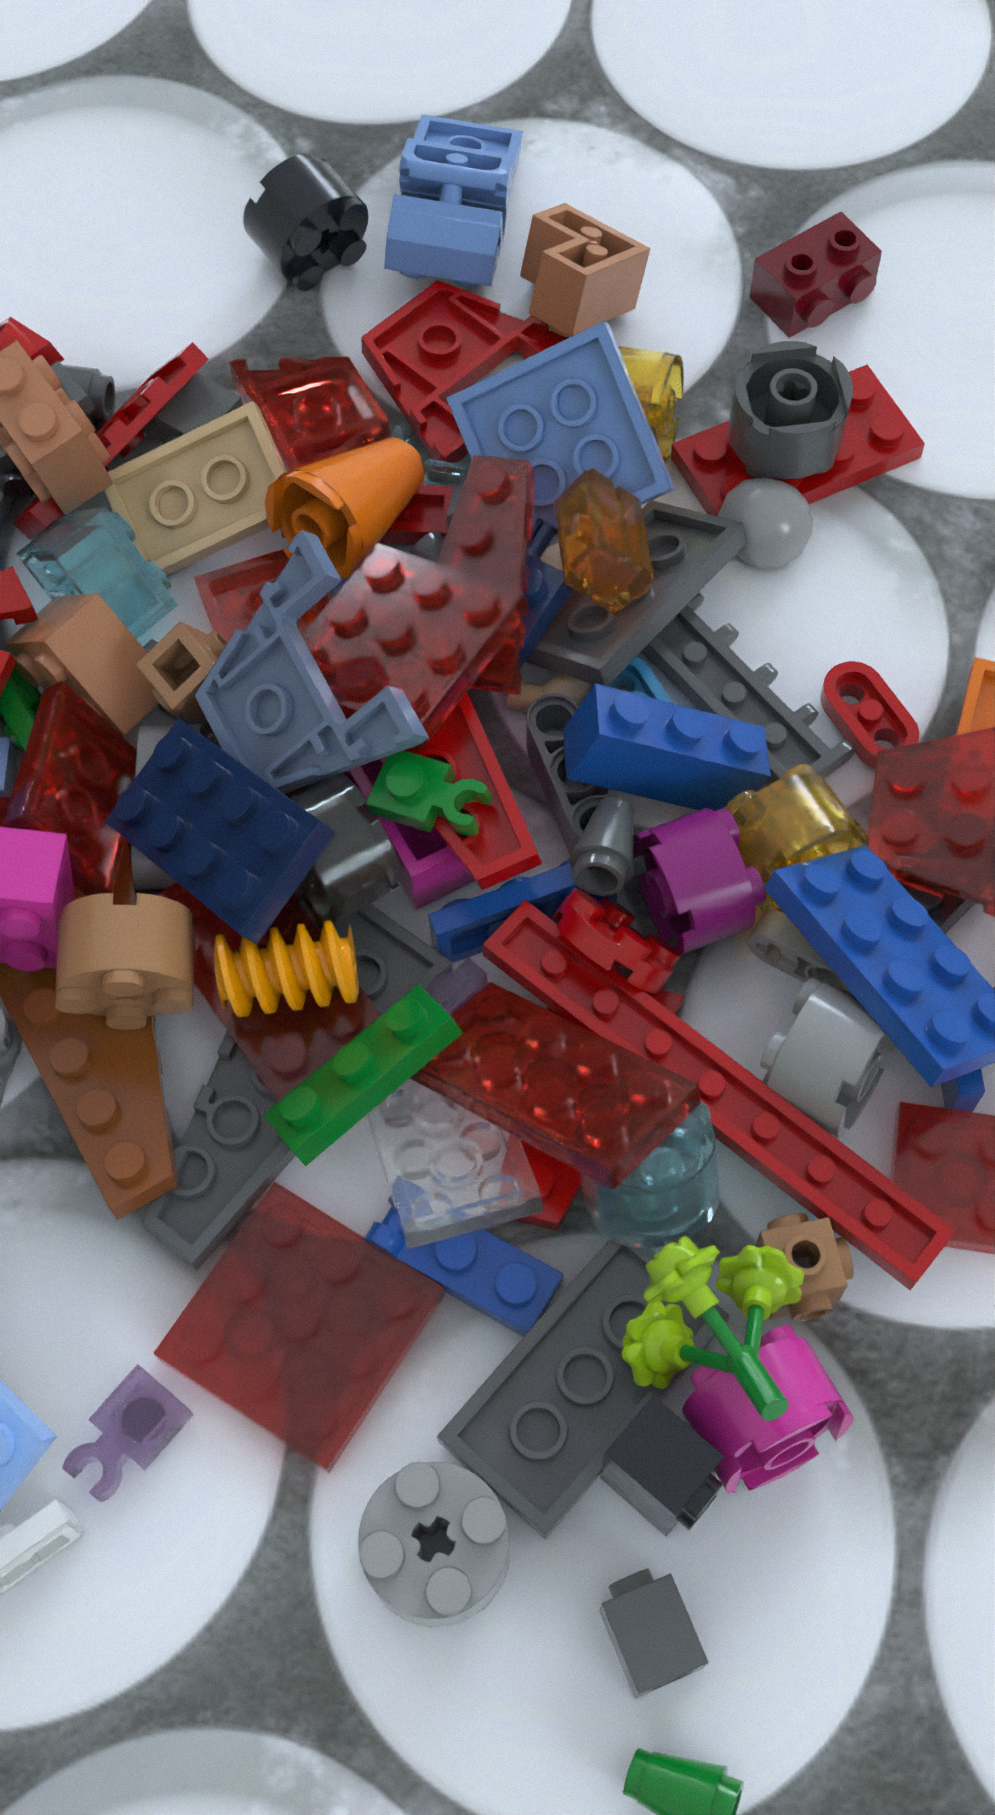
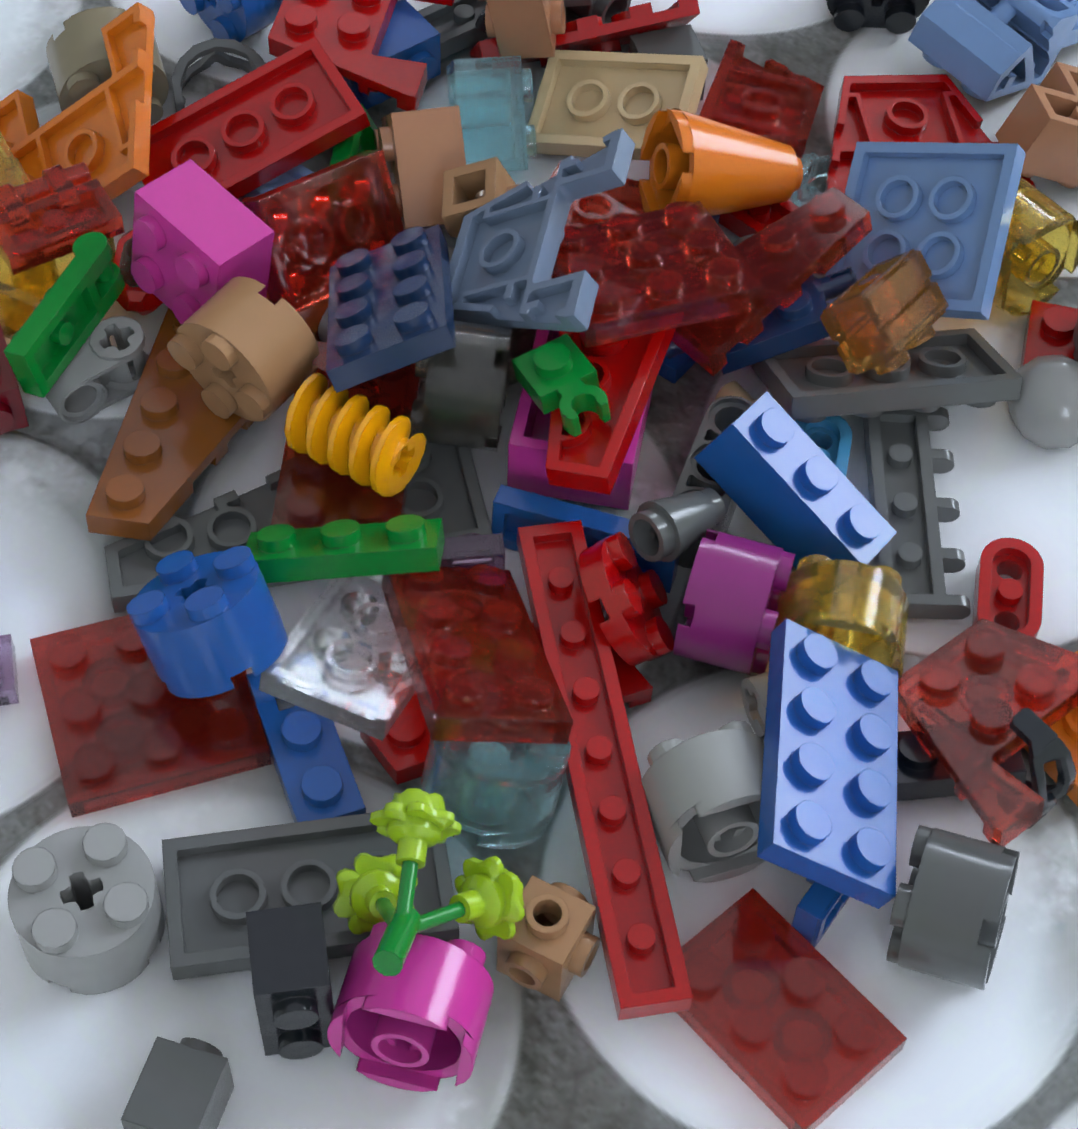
camera: 35 degrees right, 10 degrees down
none -> blue brick [126,545,288,698]

